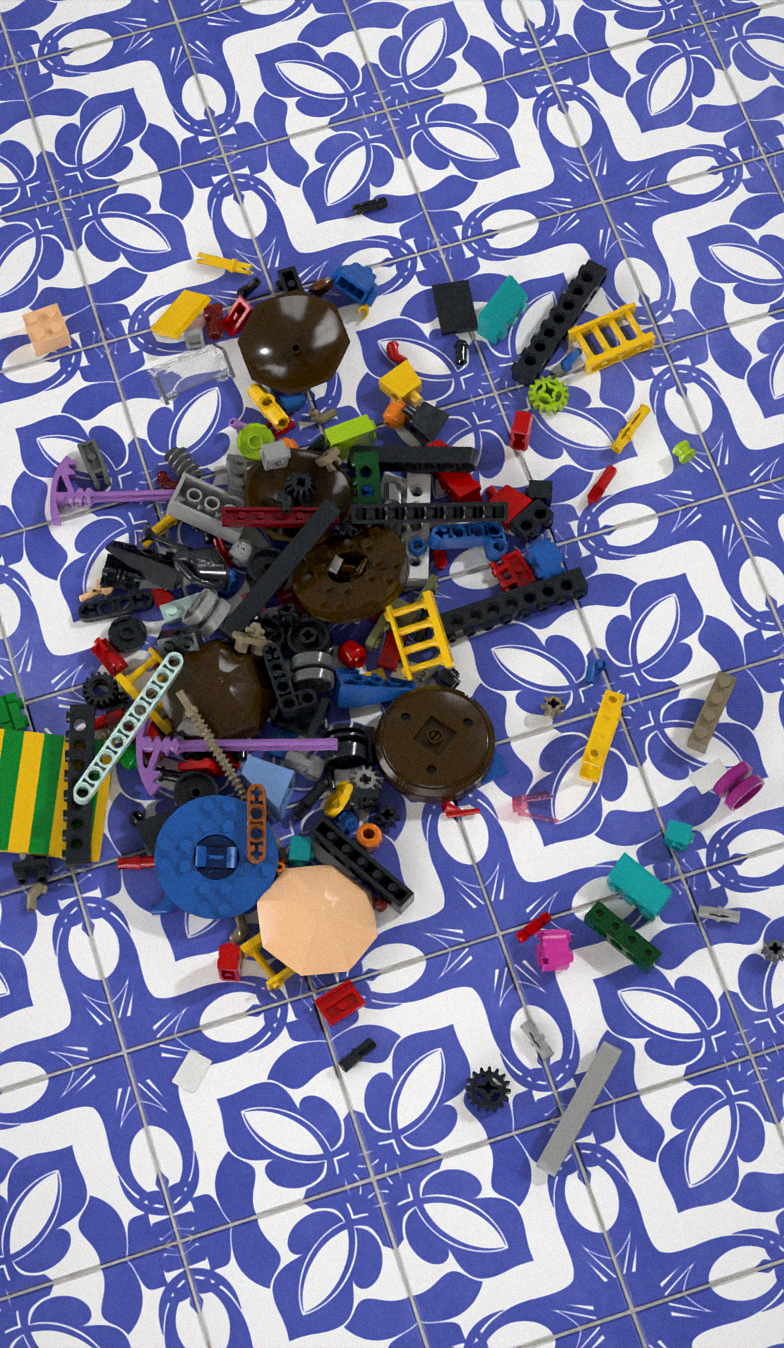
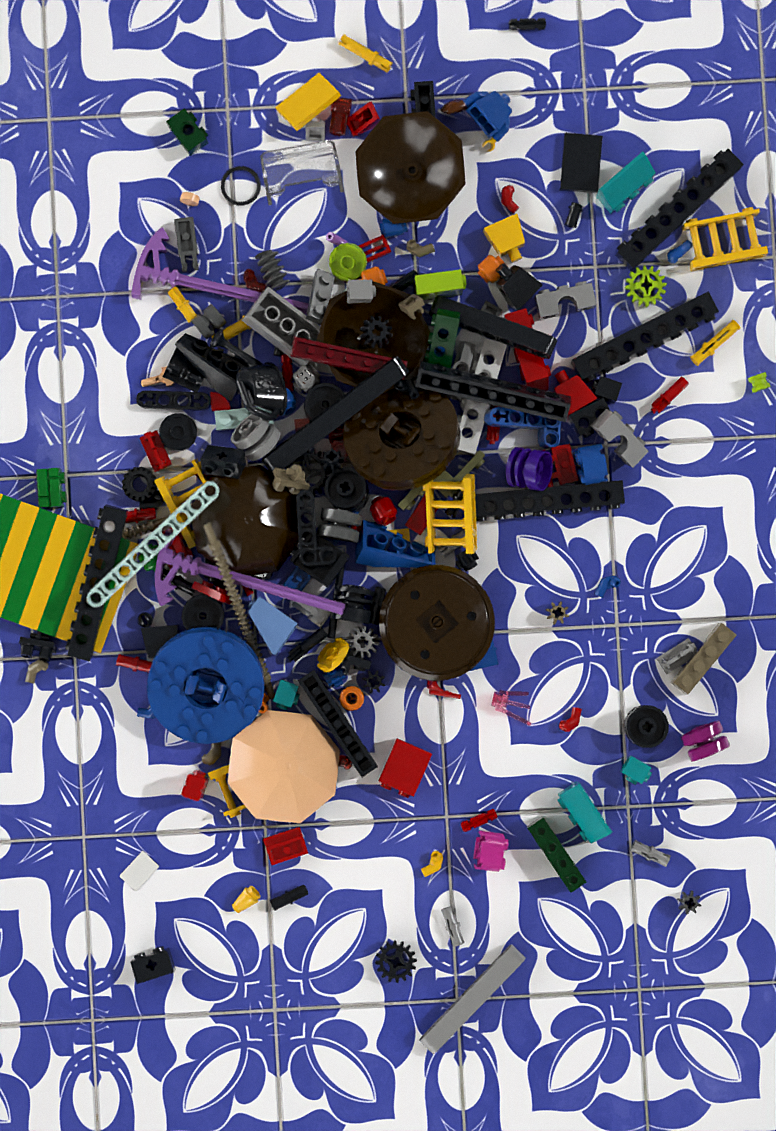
camera: 15 degrees right, 20 degrees up
light nougat brick [22,303,72,356] -> none
black arm [237,277,261,300] -> none
yellow piece [247,383,290,430] -> none
dark orange beam [247,783,266,864] -> none
black arm [276,492,293,515] -> none
blue plate [408,537,427,557] -> none
red brick [509,410,533,451] -> none
yellow fence [579,689,625,784] -> none
white sticker [689,758,727,794] -> none
none -> black brick [130,946,176,984]
none -> dark green brick [166,108,208,156]
none -> yellow axle [168,287,197,323]
none -> light nougat tile [180,192,200,206]
none -> dark grey wheel [191,304,227,340]
none -> black tyre [221,166,261,206]
none -> yellow cone [232,886,261,913]
none -> red brick [378,738,432,798]
none -> yellow arm [421,851,443,877]
none -> dark purple wheel [506,447,553,491]
none -> light grey arch [535,281,597,320]
none -> red arm [559,707,582,732]
none -> black brick [571,291,719,383]
none -> light grey arch [590,409,649,468]
none -> black wheel [624,705,669,748]
none -> light grey hinge [656,638,697,675]

